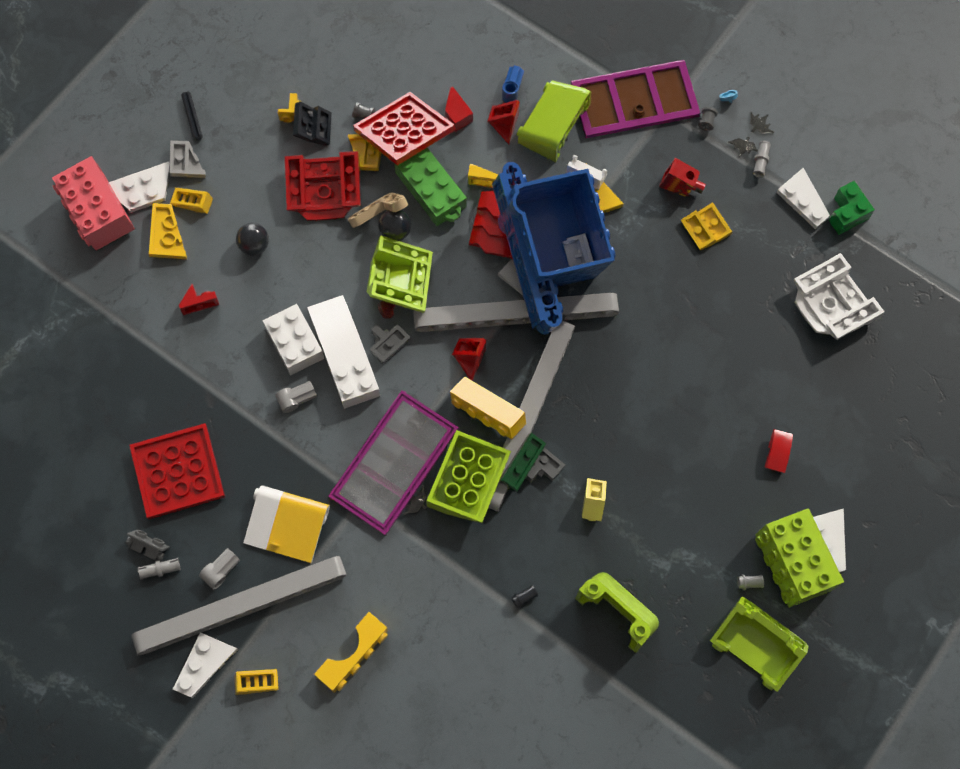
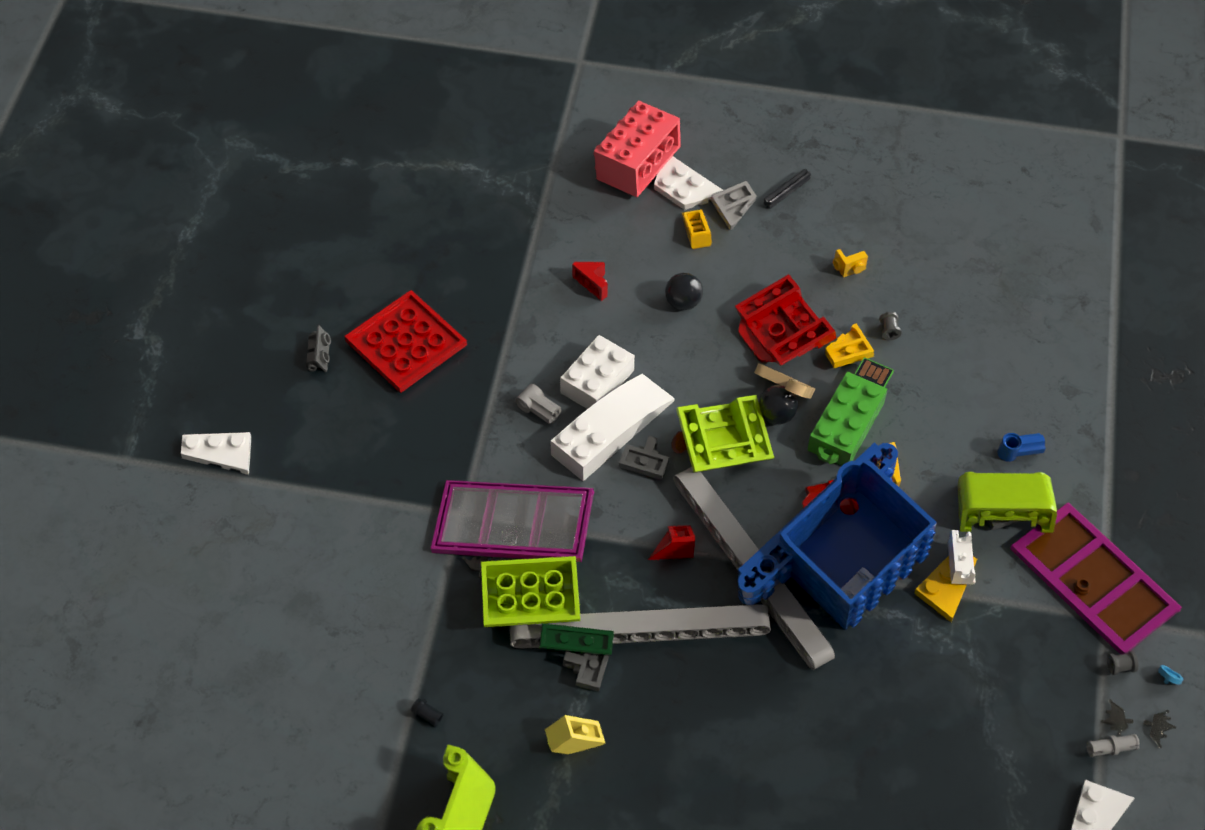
camera: 65 degrees right, 15 degrees down
light grey beam [131,556,347,655] -> none
light grey pin [138,558,181,580] -> none
yellow wing [149,203,187,259] -> none
light grey piece [199,548,240,590] -> none
yellow slope [234,669,278,695] -> none
yellow door [244,486,330,563] -> none
black slope [293,101,332,145] -> none
yellow arch [314,612,388,693] -> none
plate [353,92,455,166] -> none
red slope [445,87,473,132] -> none
yellow brick [450,377,526,439] -> none
red slope [487,100,520,145] -> none
red torso [659,158,706,196] -> none
yellow slope [681,202,733,250] -> none

